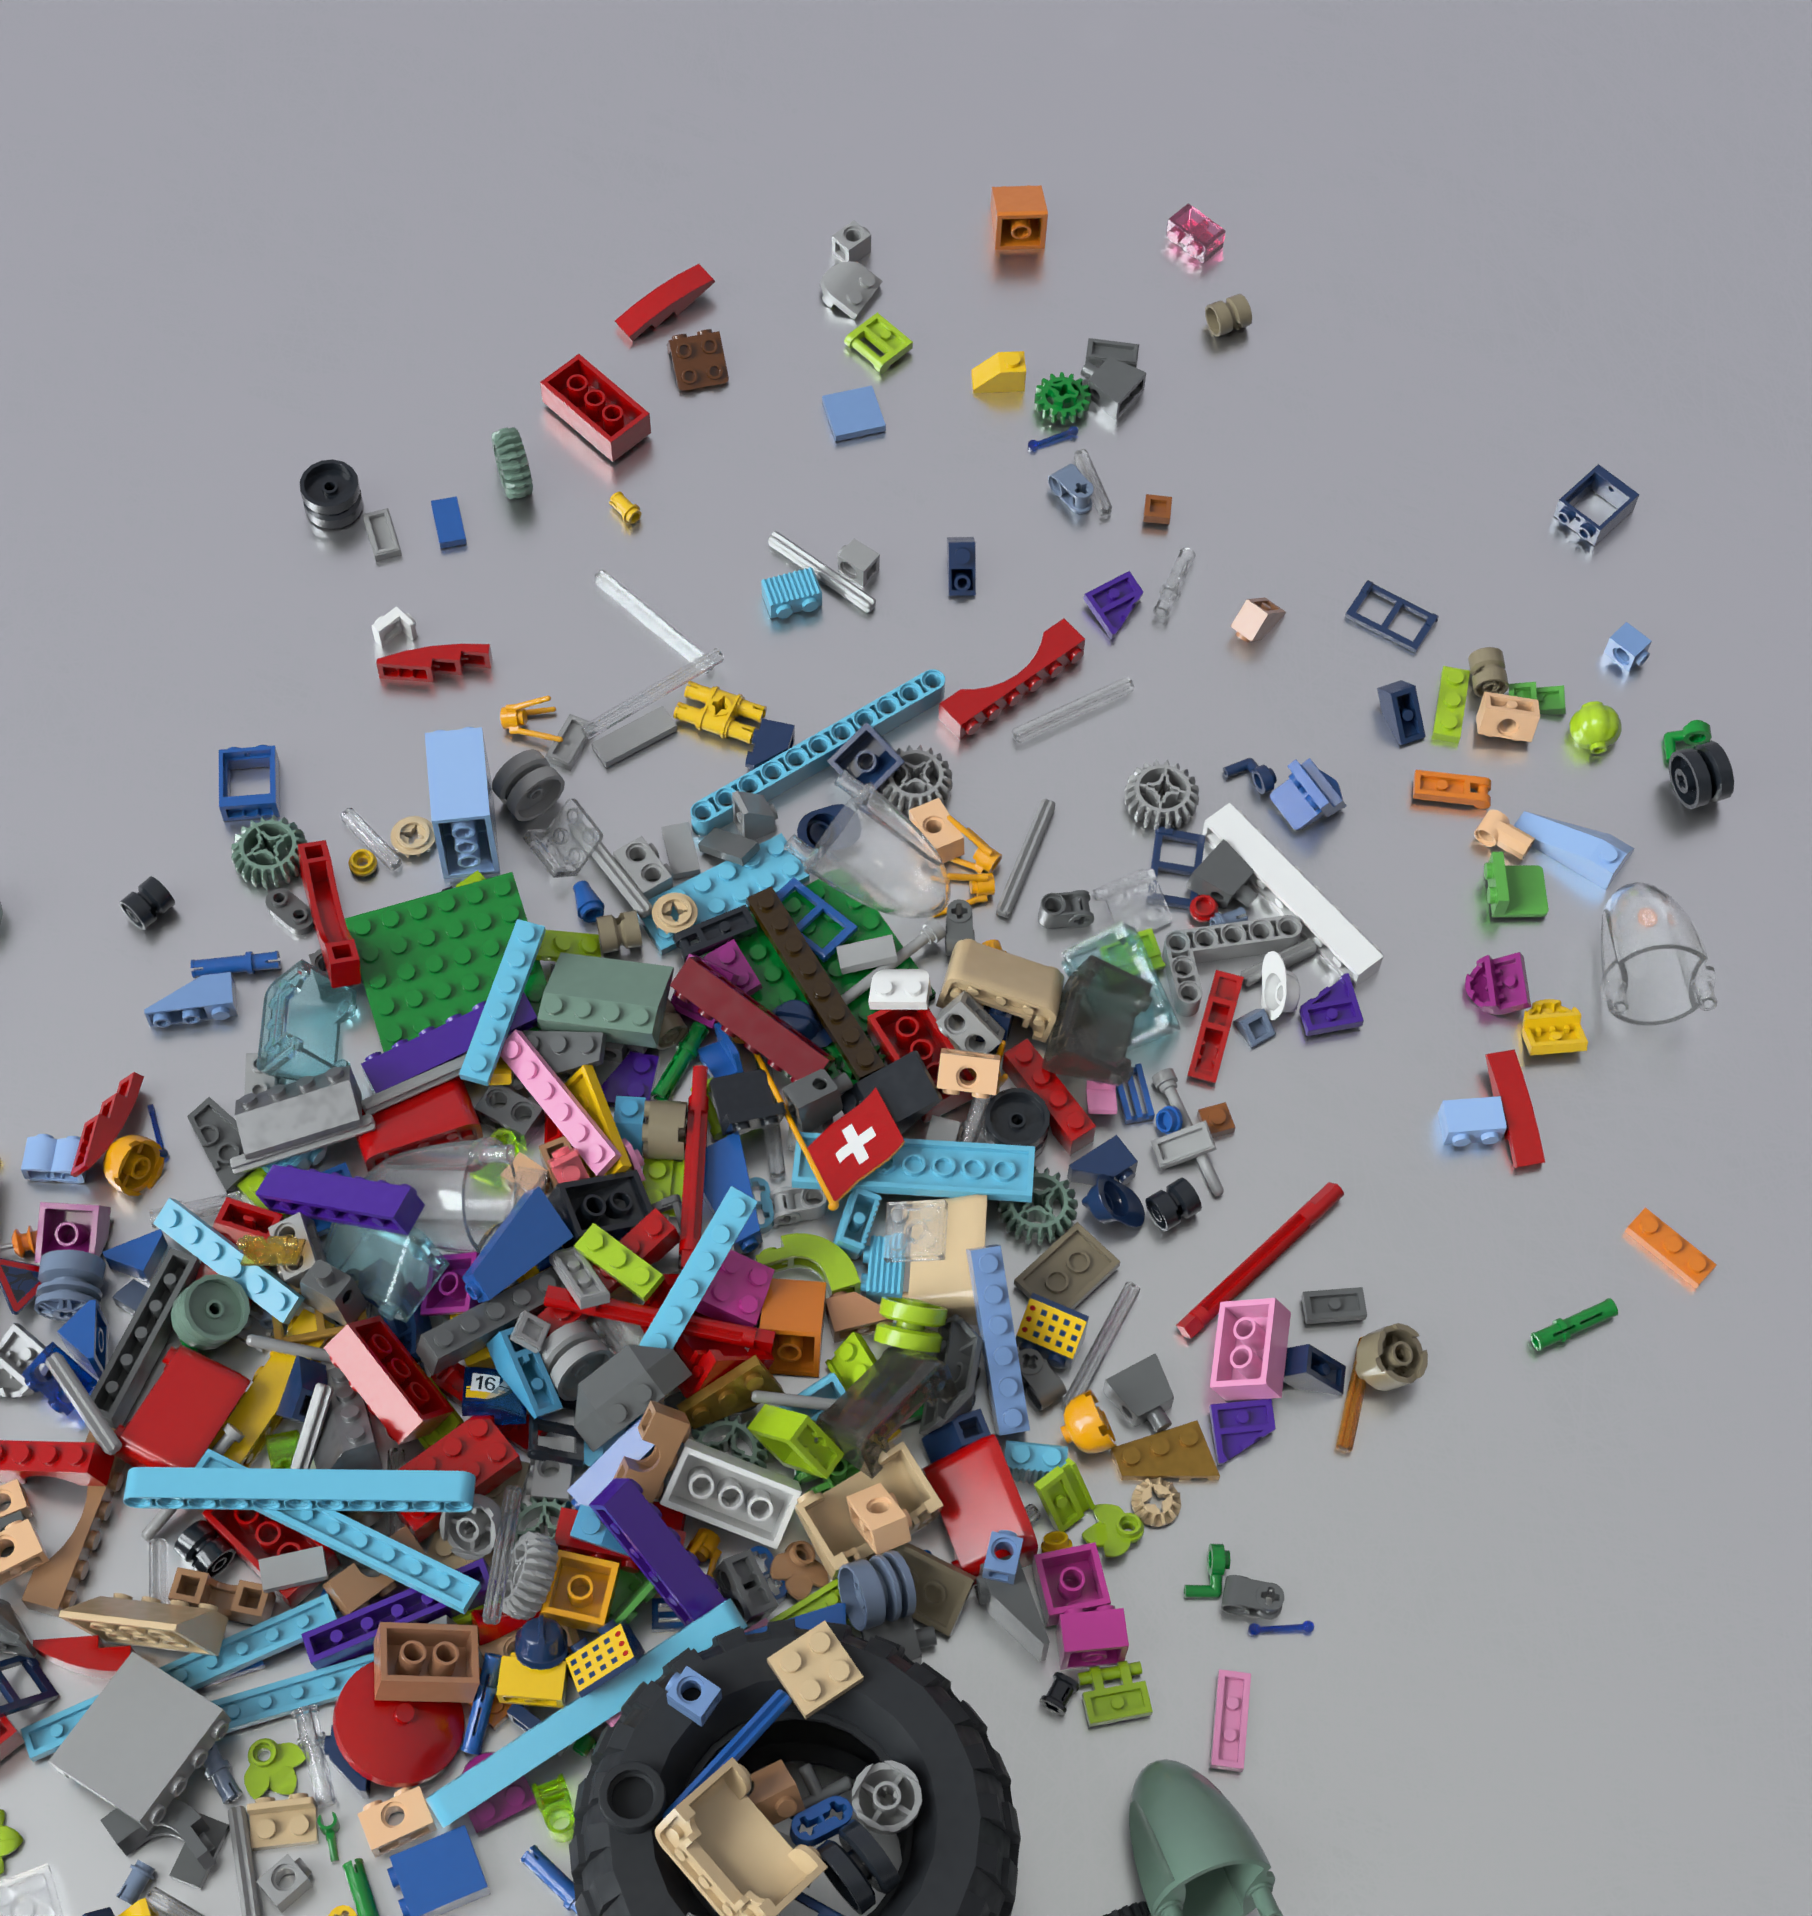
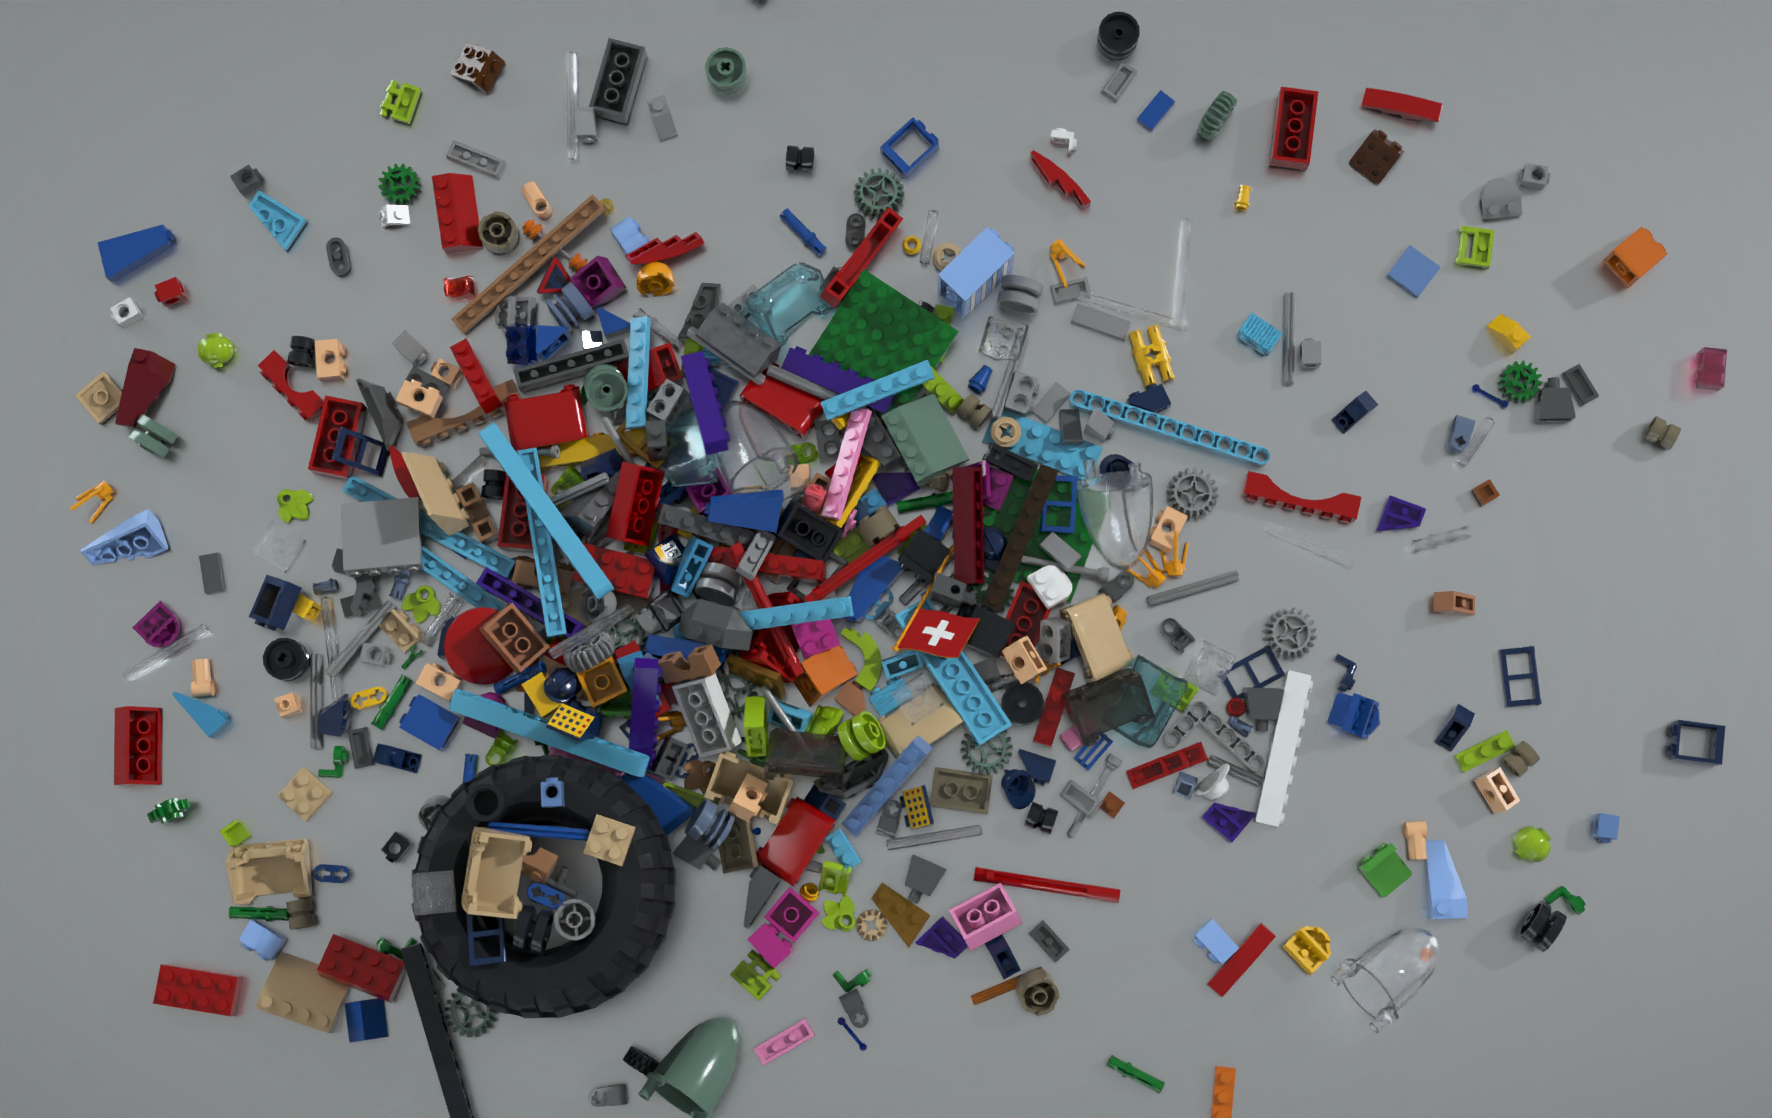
camera: 60 degrees right, 20 degrees up
light grey axle [45,1352,122,1455] -> none
medium blue slope [144,972,238,1028] -> none
clear blue hinge [147,1104,168,1160] -> none
clear yellow hinge [237,1234,306,1266] -> none
light grey tile [258,1546,329,1593] -> none
light grey tile [510,1310,551,1354] -> none
lime plate [574,1223,665,1302] -> none
dark blue slope [827,722,905,801] -> none
medium blue brick [982,1530,1023,1584] -> none
black bush [1040,1672,1080,1716] -> none
light orange cylinder [1060,1389,1117,1454] -> none
blue plate [1156,1106,1183,1135] -> none
orange plate [1413,770,1491,809] -> none
magenta slope [1465,952,1531,1015] -> none
bright green slope [1509,682,1566,715] -> none

